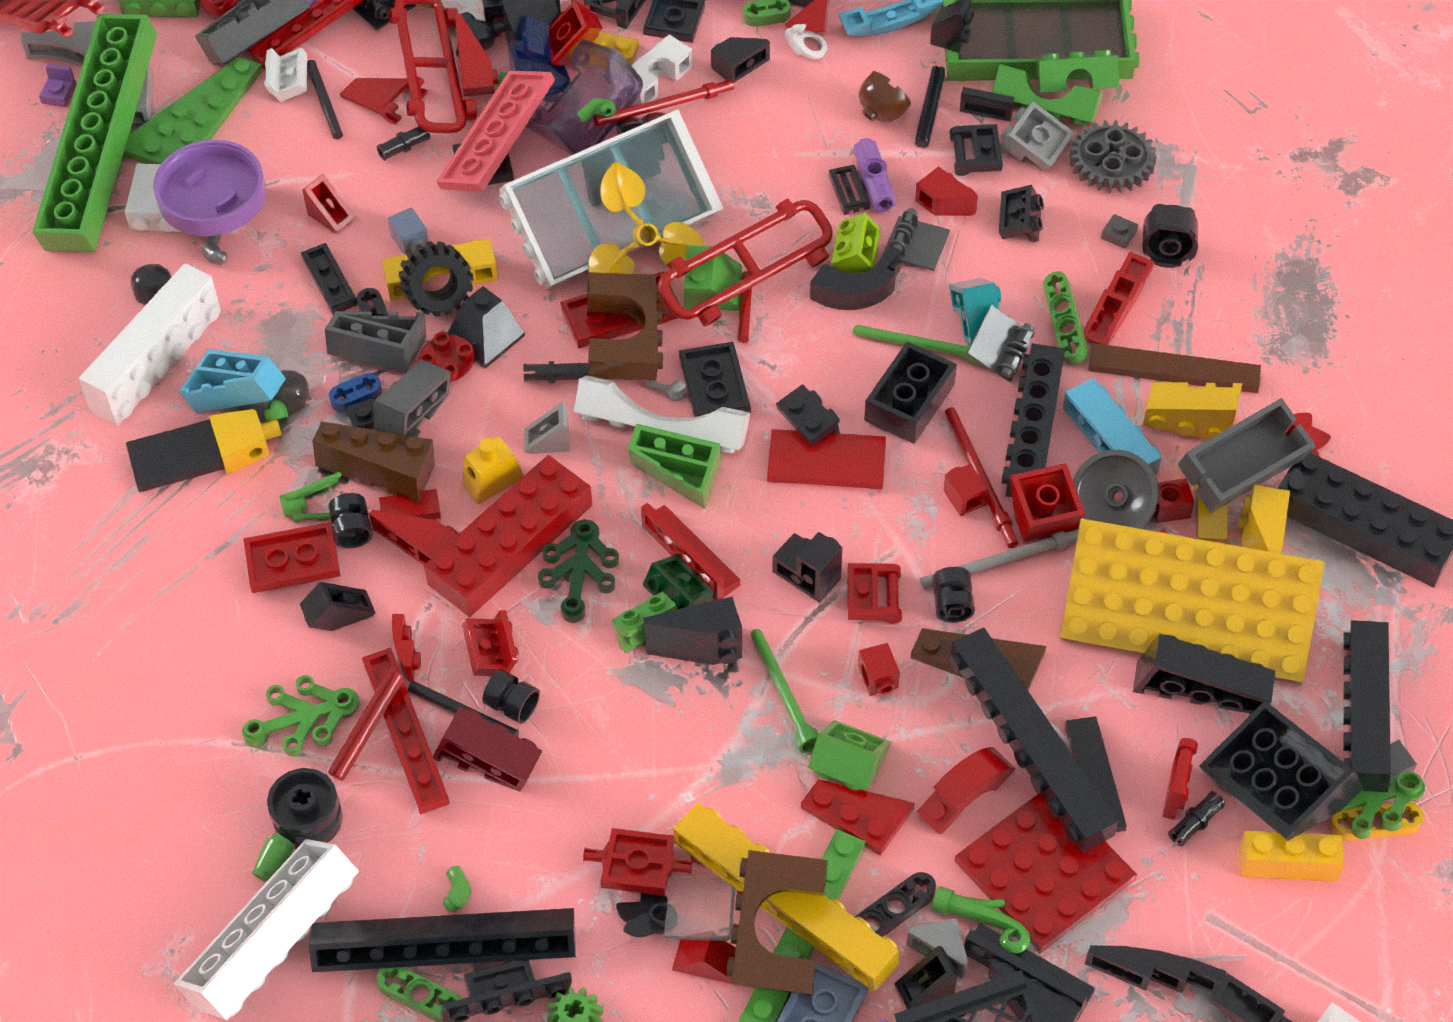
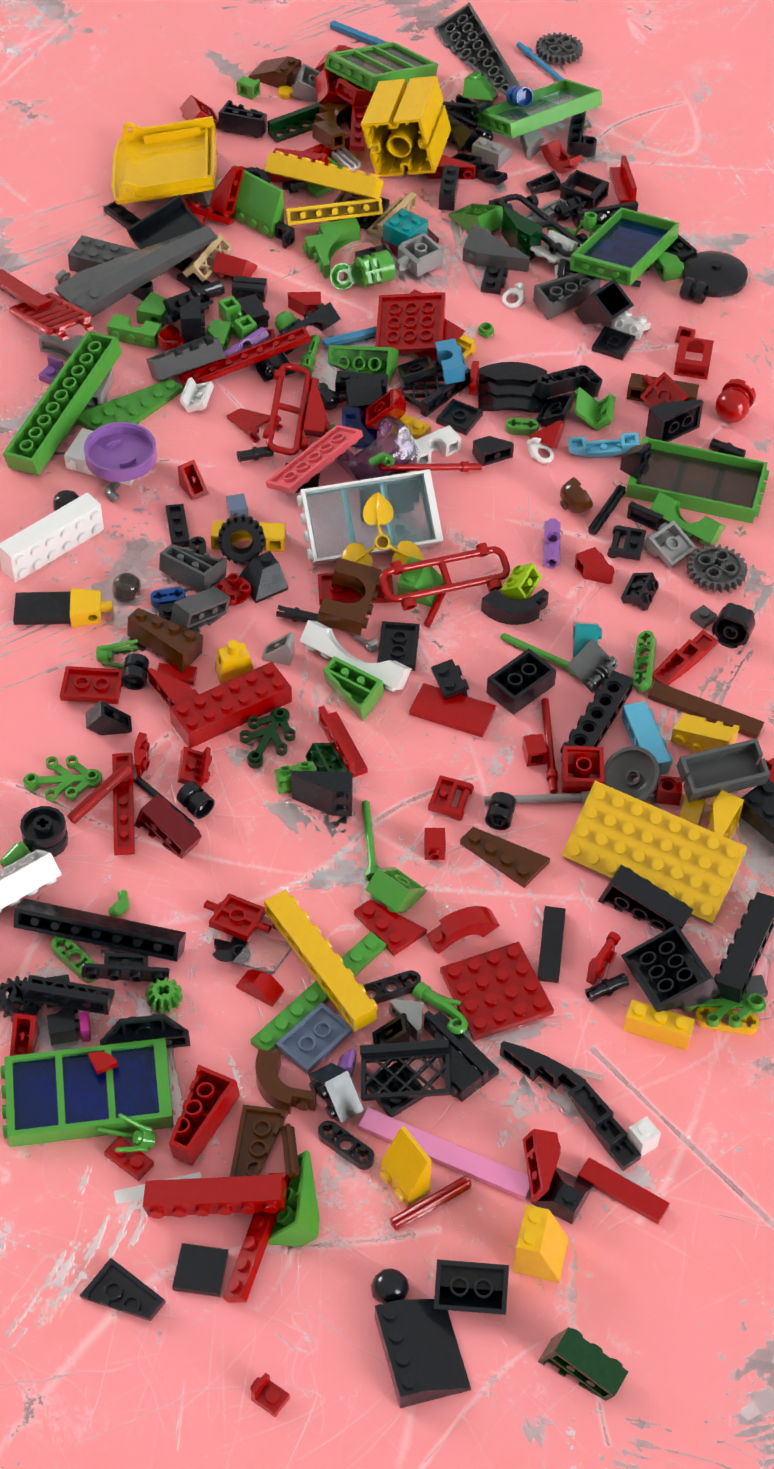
camera: 15 degrees right, 5 degrees down
medium azure wedge [179,349,286,413] -> none
bright green hinge [264,400,289,422] -> none
black bar [307,60,343,139] -> none
clear blue tile [521,14,551,64] -> none
reddish brown arch [726,850,828,996] -> none
black brick [772,532,843,603] -> none
black tile [829,165,870,215] -> none
dark grey hinge [882,208,950,271] -> none
black brick [949,627,1118,852] -> none
bright green arch [1036,49,1119,93] -> none

